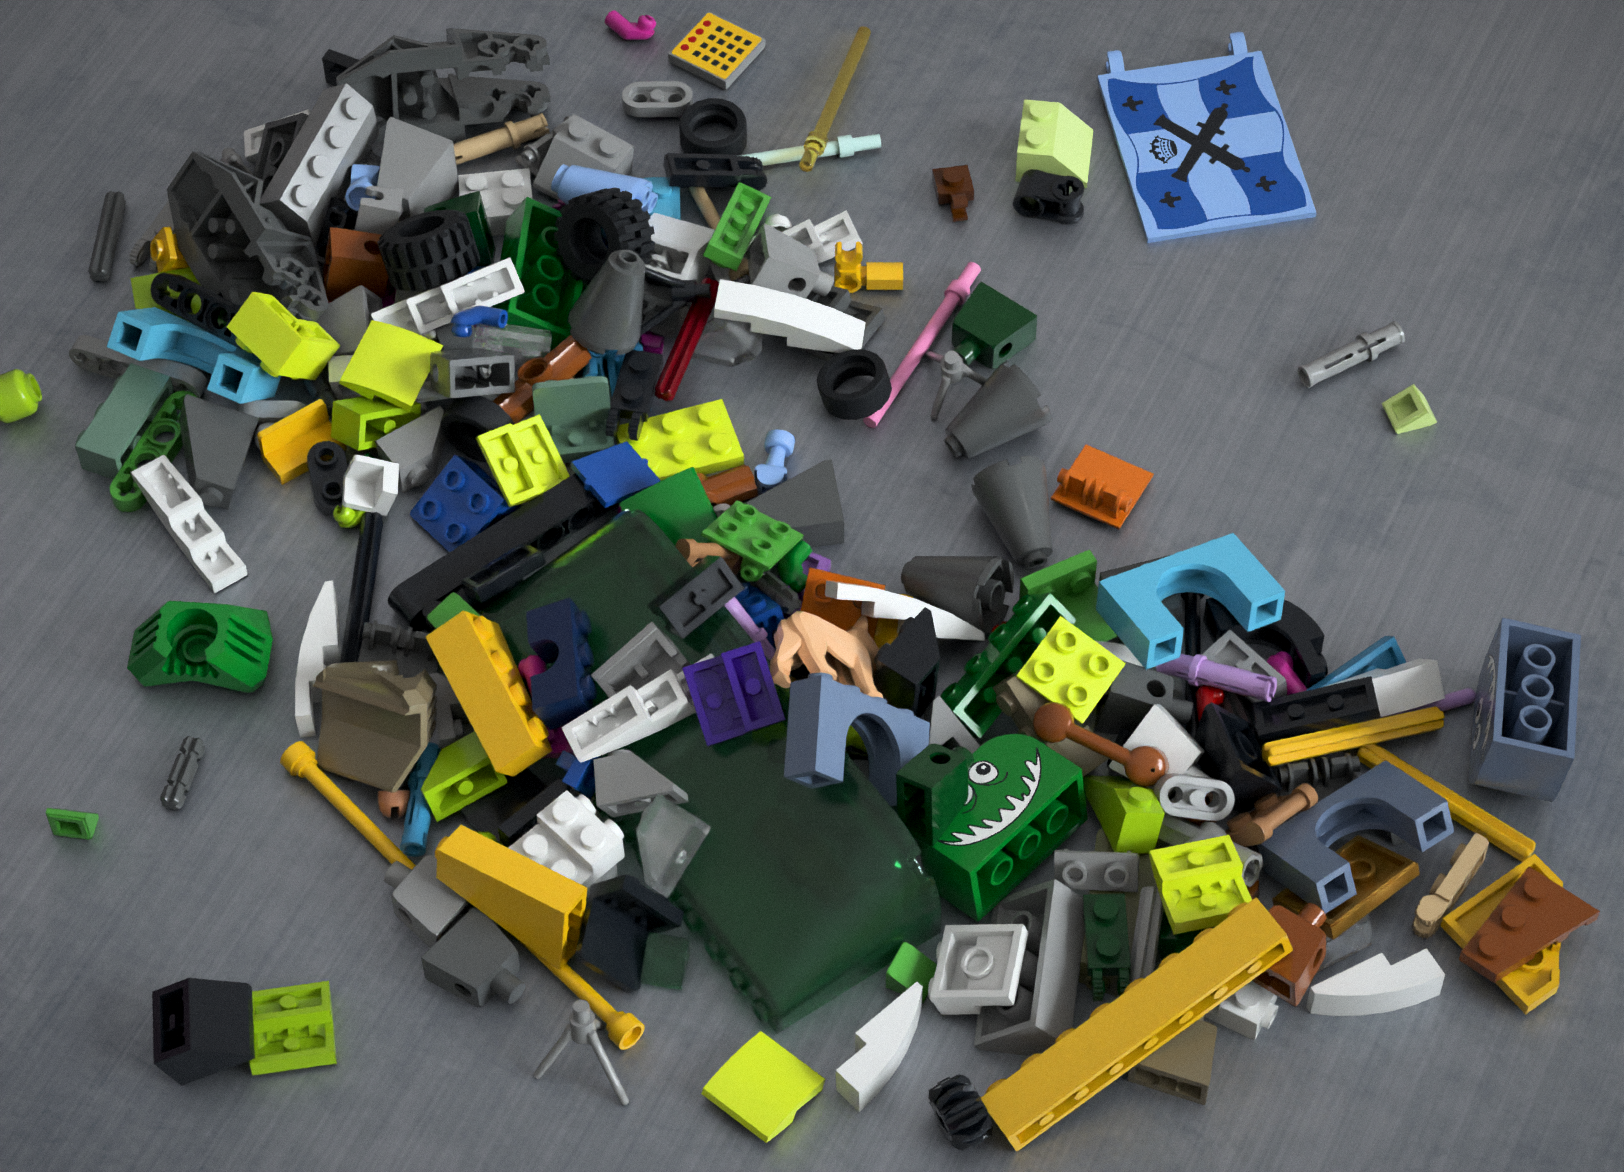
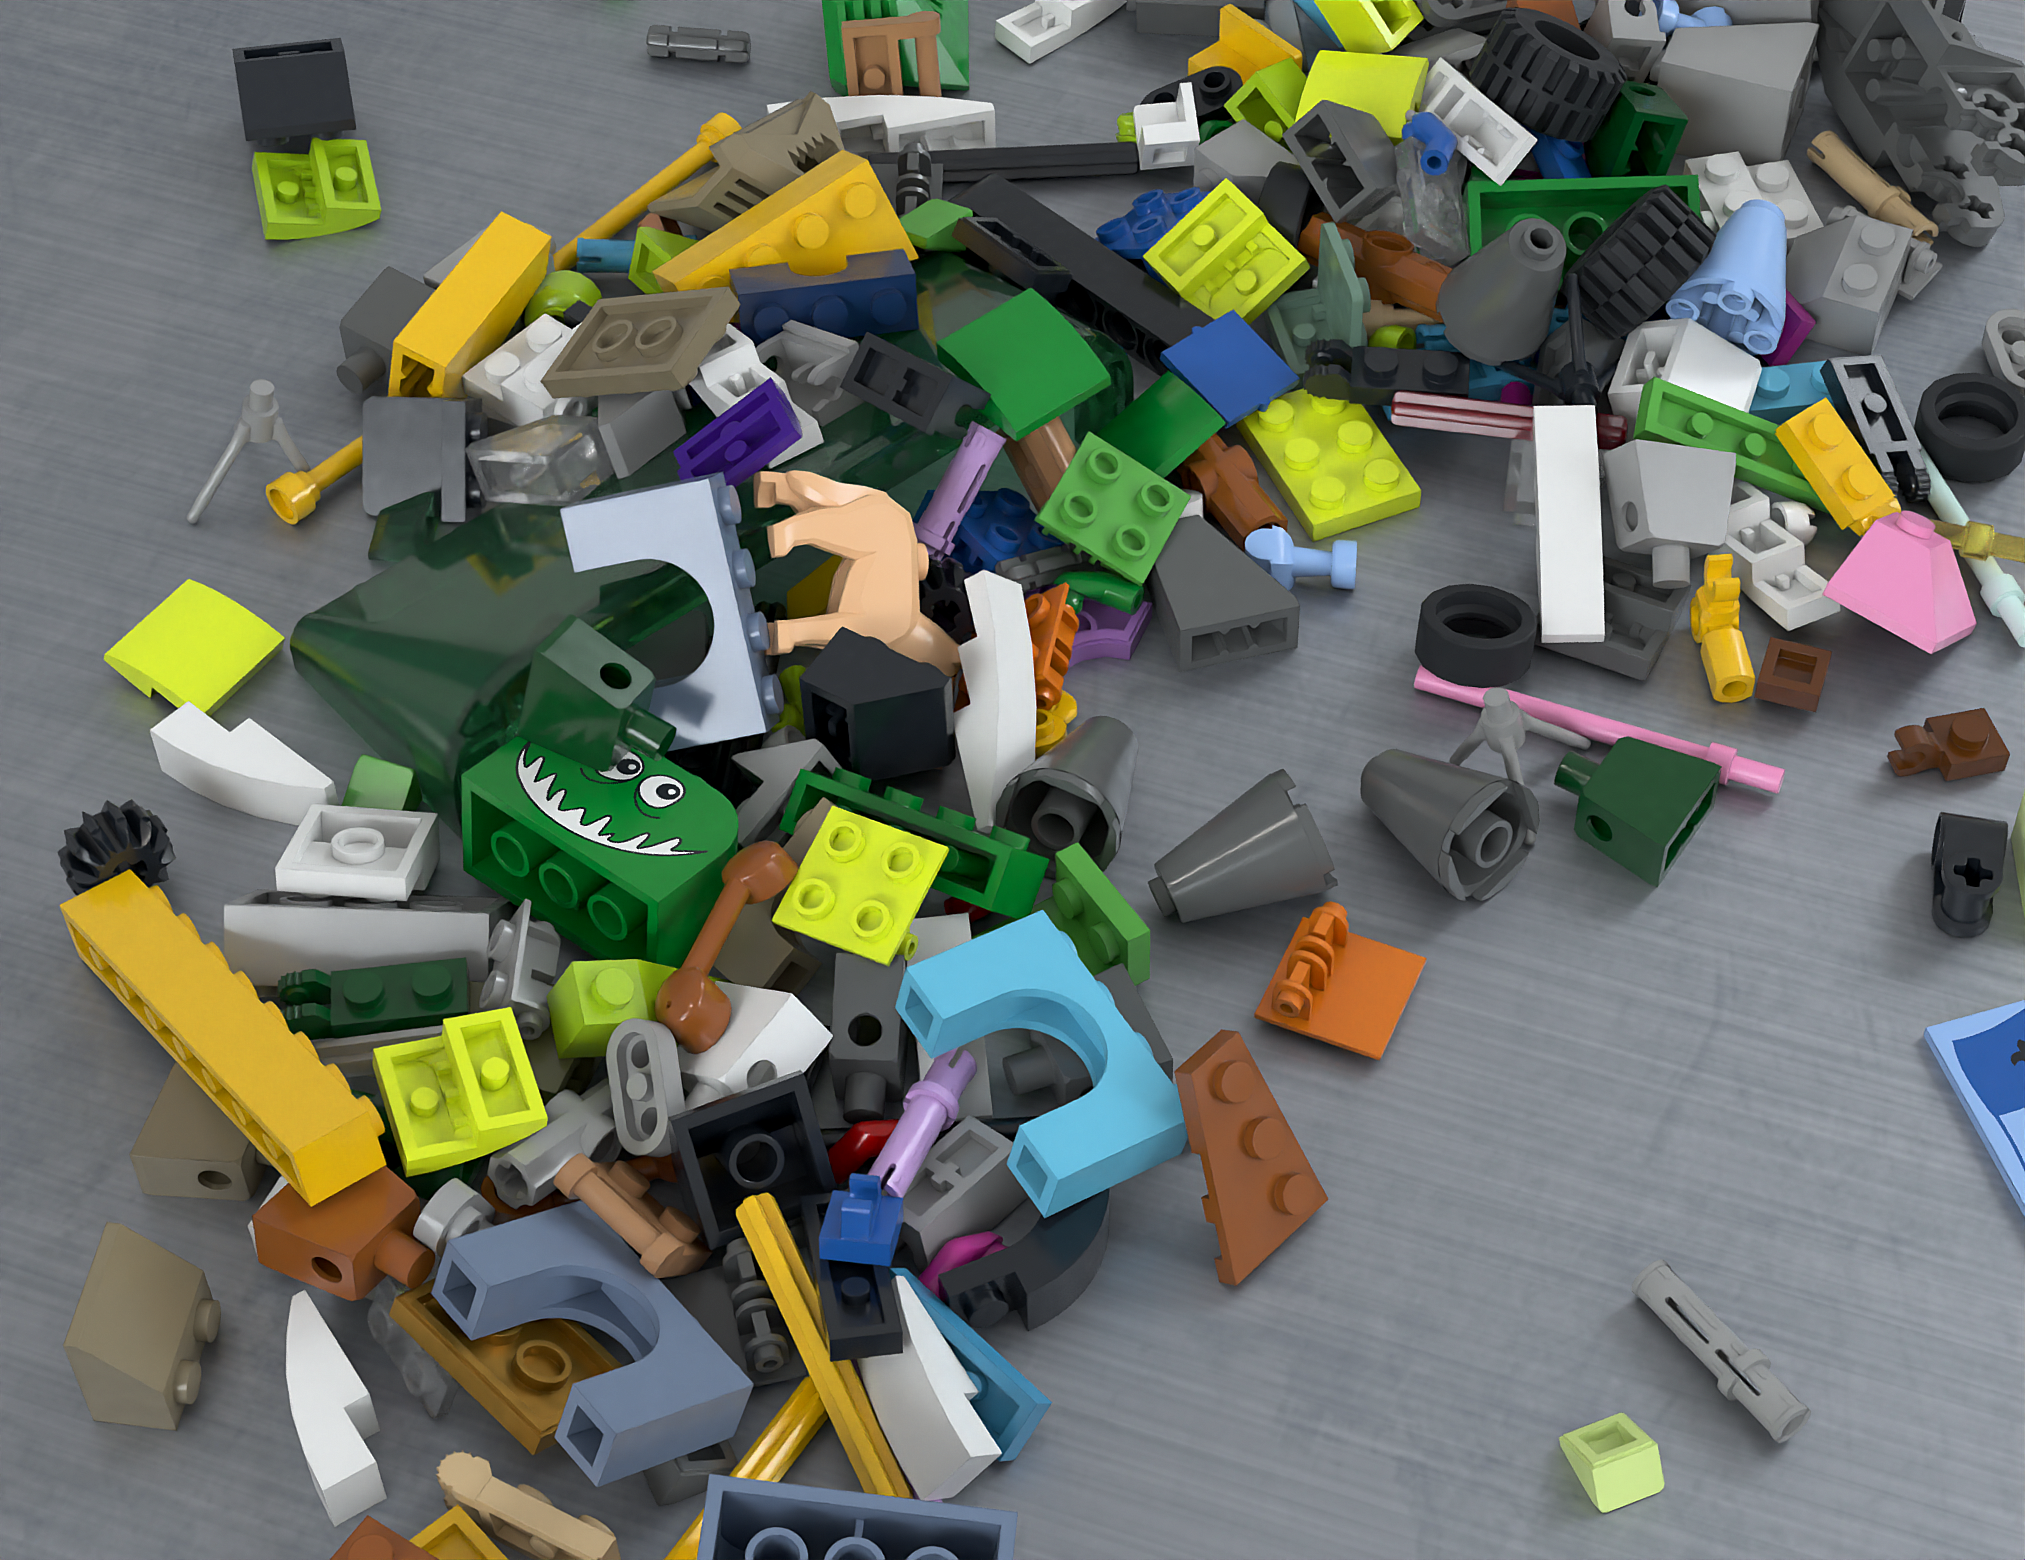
camera: 85 degrees right, 5 degrees down
none -> dark tan slope [63,1222,221,1431]
none -> light grey plate [413,1178,495,1258]
none -> dark tan plate [540,287,741,399]
none -> blue tile [819,1173,904,1266]
none -> medium nougat plate [841,11,942,97]
none -> green slope [936,288,1111,441]
none -> dark orange wing [1174,1029,1329,1286]
none -> reddish brown plate [1754,637,1832,712]
none -> yellow hinge [1775,397,1901,536]
none -> bright pink slope [1823,511,1977,654]

